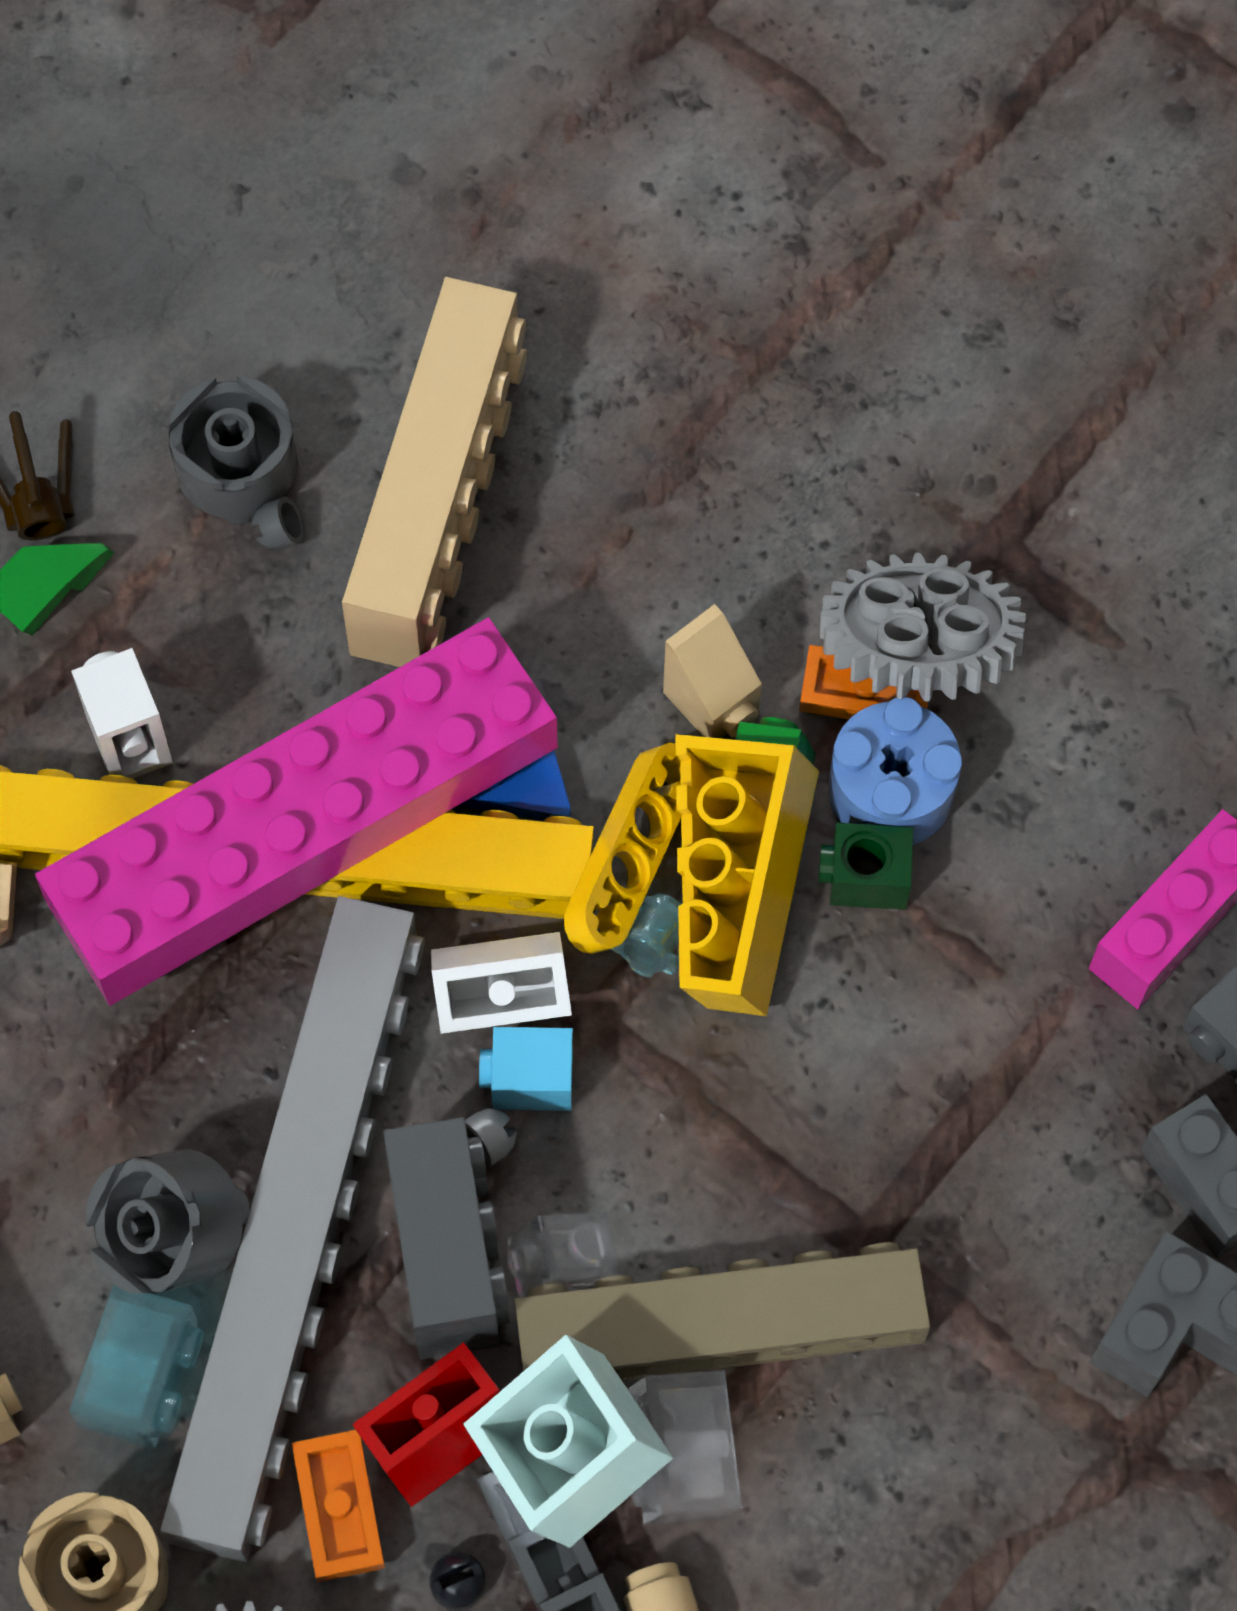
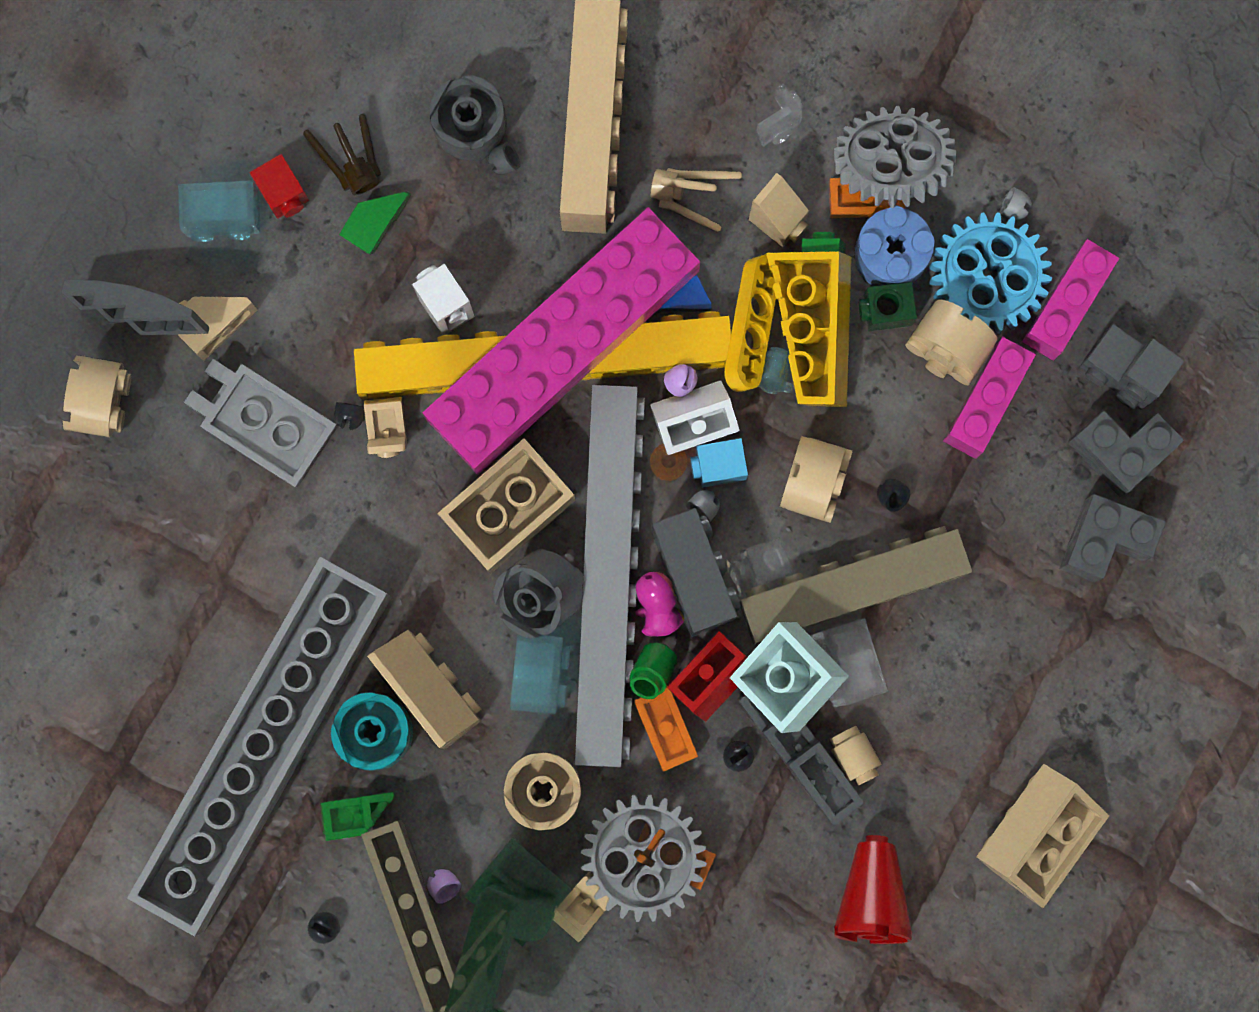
camera: 10 degrees left, 15 degrees up
none -> tan brick [438,439,575,575]
none -> green brick [630,643,678,699]
none -> dark pink animal [635,572,685,637]
none -> clear orange plate [650,444,688,481]
none -> tan plant [651,168,742,232]
none -> lavender hinge [664,364,698,397]
none -> clear bracket [755,84,804,147]
none -> tan brick [780,436,853,523]
none -> black hinge [877,479,910,512]
none -> tan brick [905,300,997,386]
none -> medium azure gear [929,212,1052,334]
none -> dark pink brick [943,337,1036,459]
none -> light grey hinge [1000,187,1032,220]

